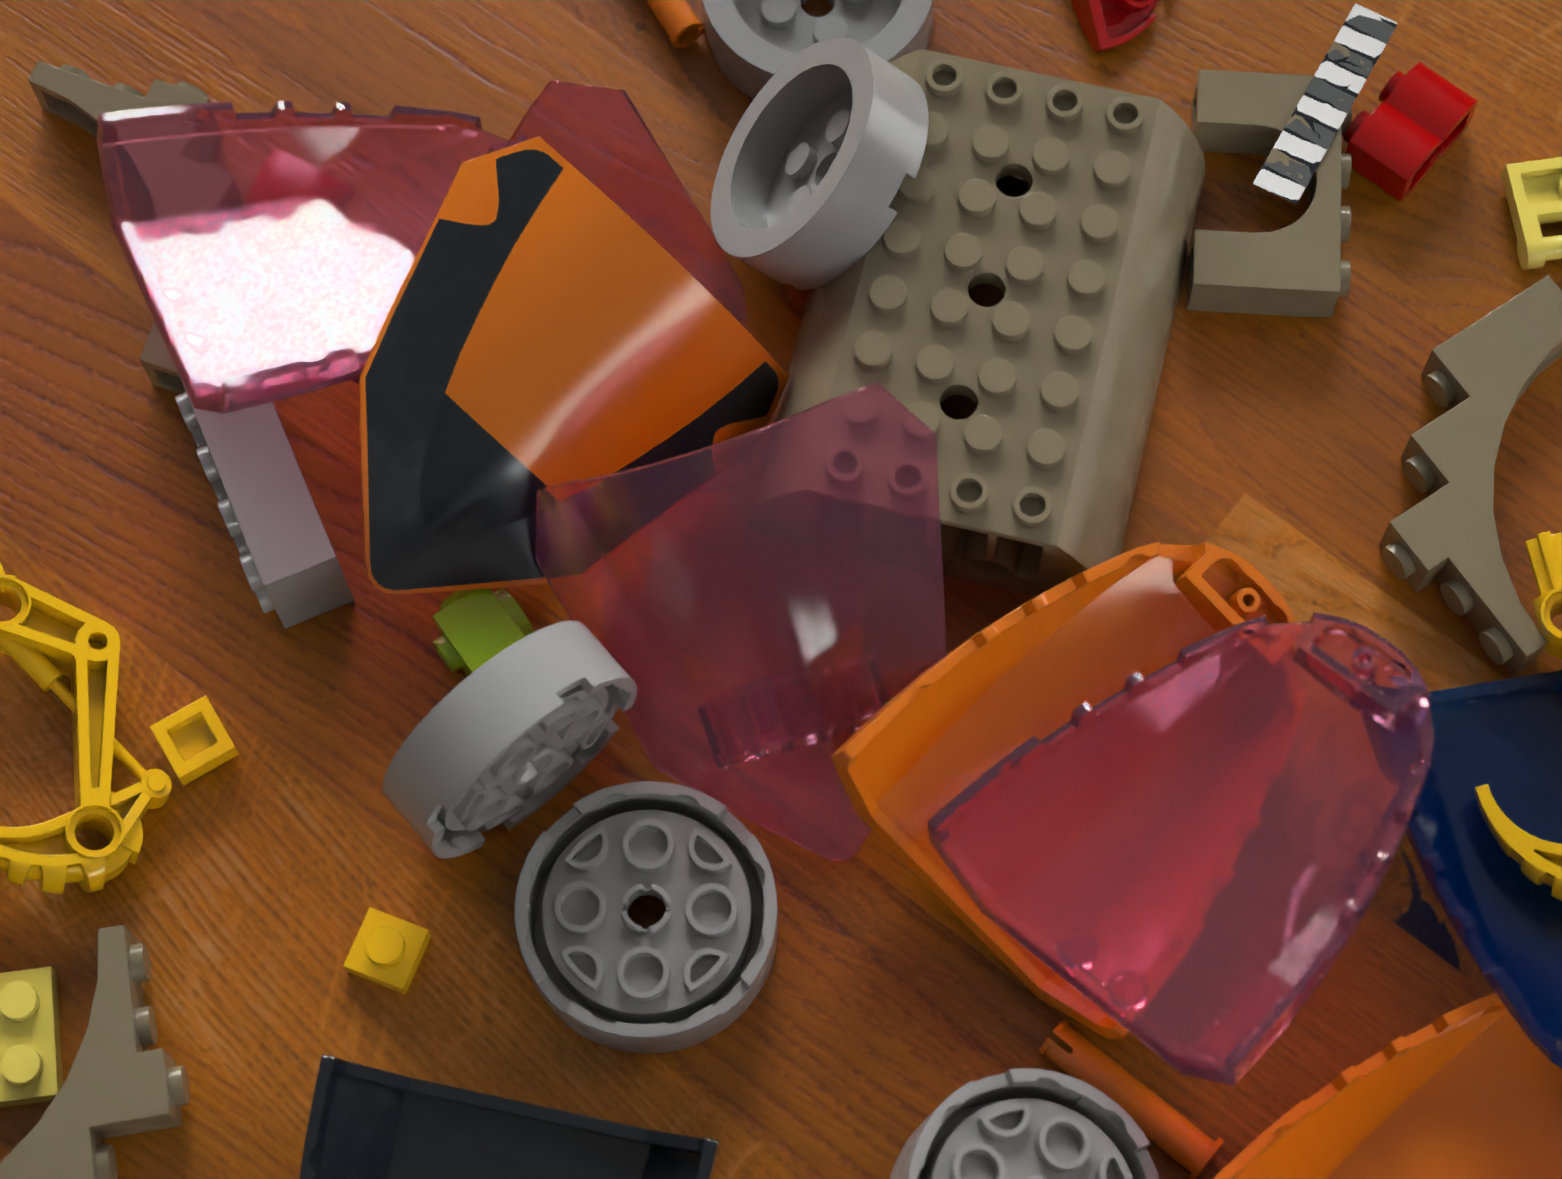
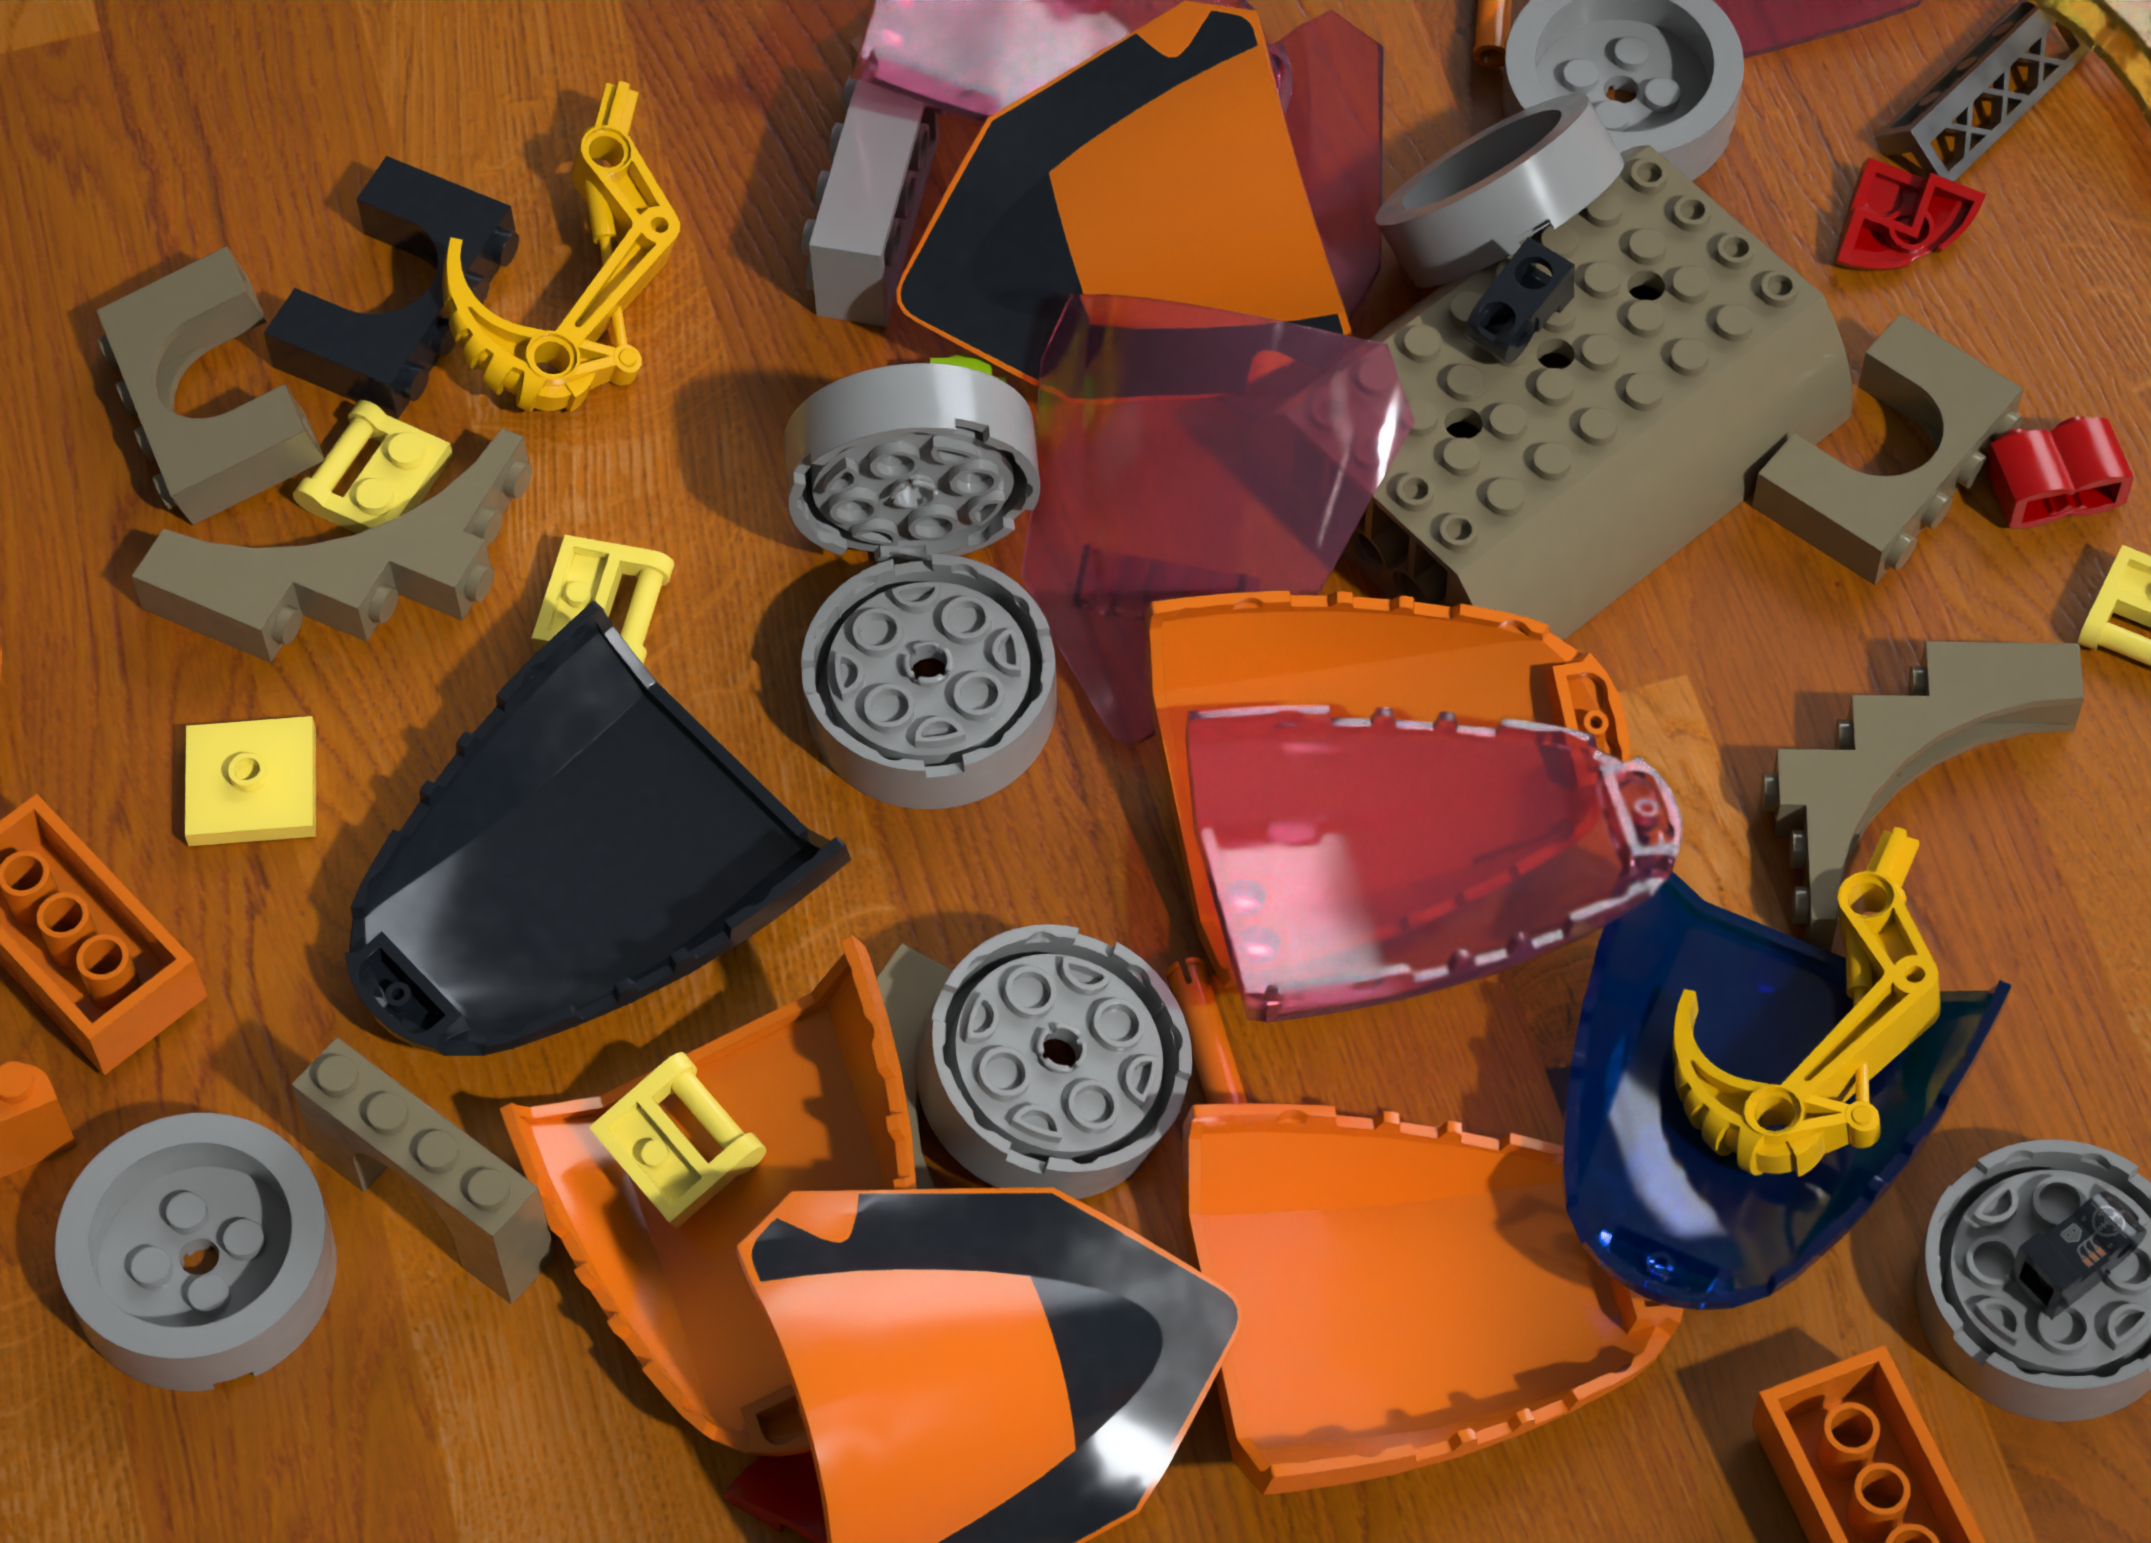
camera: 35 degrees right, 10 degrees down
yellow plate [150,695,239,786] -> none
yellow plate [343,907,432,995] -> none
sticker [1253,3,1398,204] -> none
none -> light yellow plate [531,535,674,665]
none -> black leg [1464,237,1575,364]

